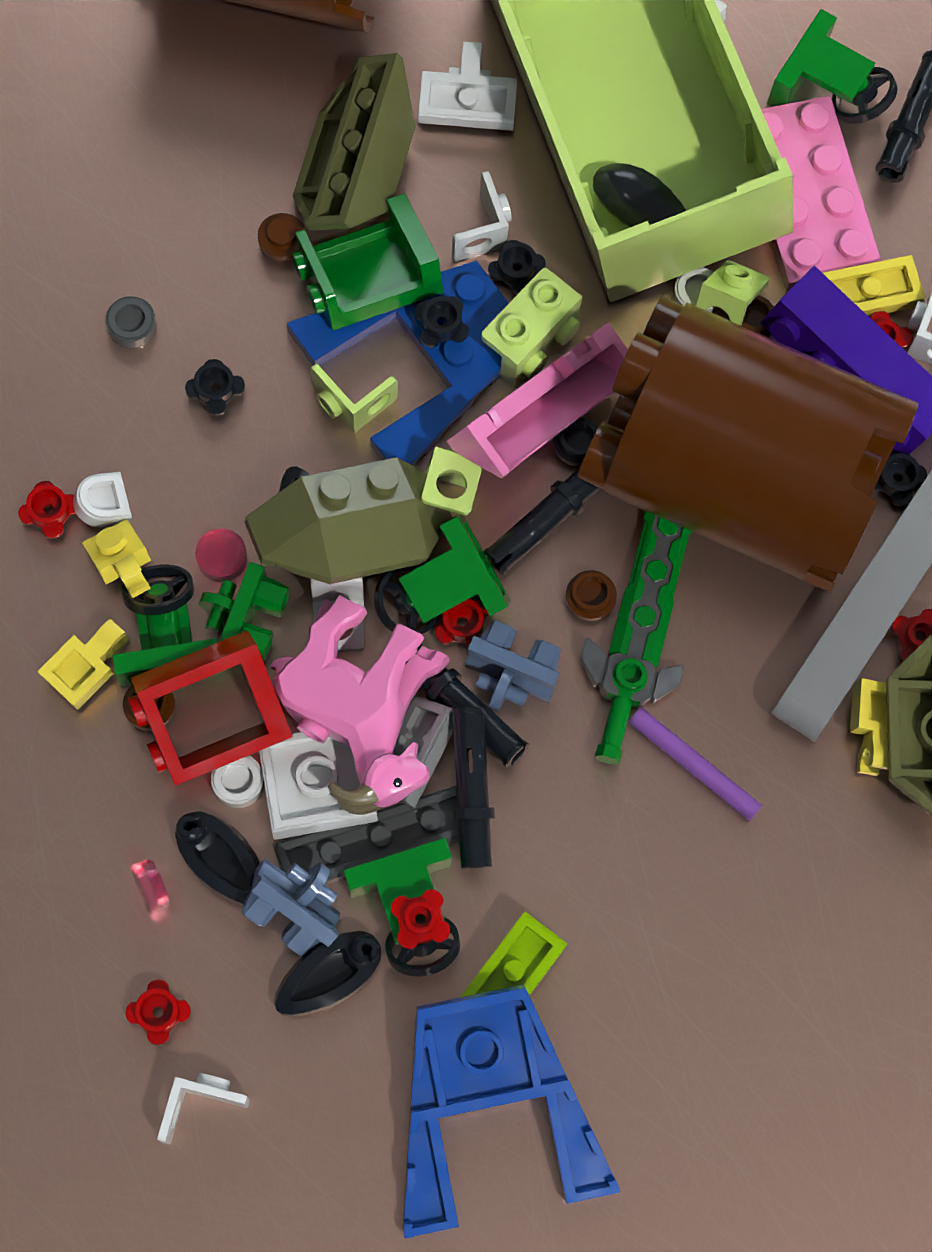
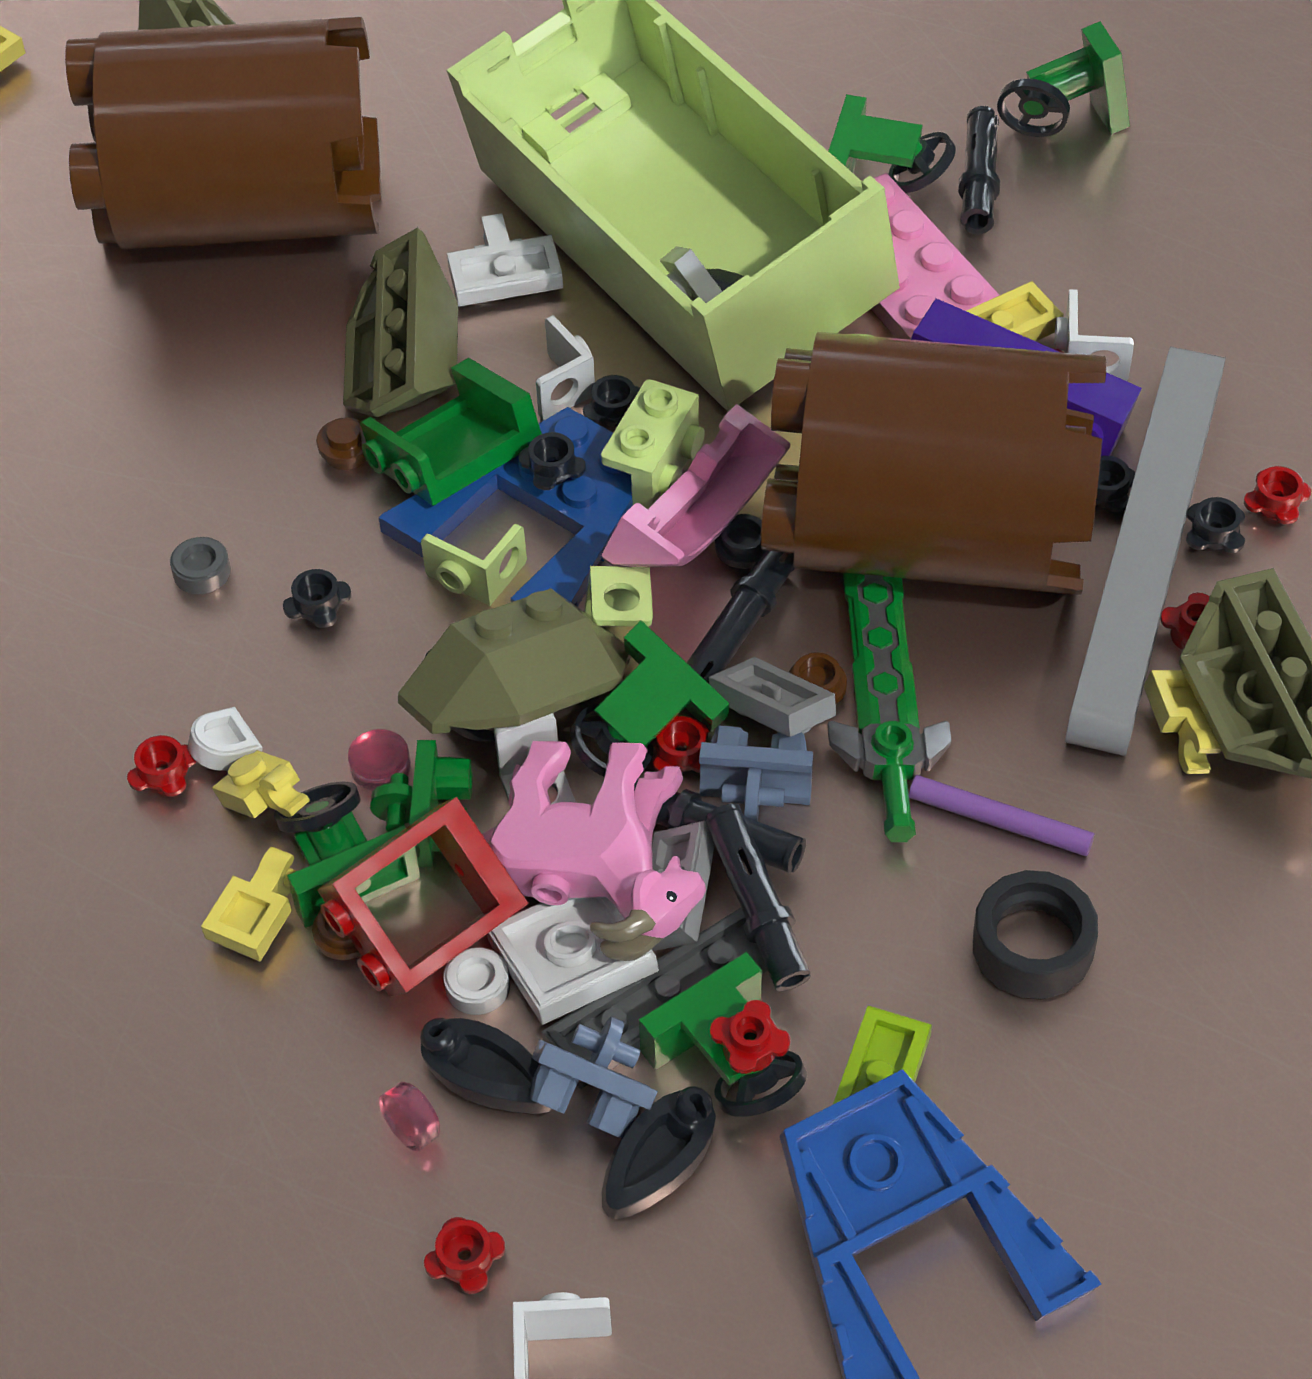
camera: 10 degrees left, 20 degrees down
none -> light grey plate [660,246,723,303]
none -> light grey plate [709,657,836,737]
none -> black tyre [973,870,1098,999]

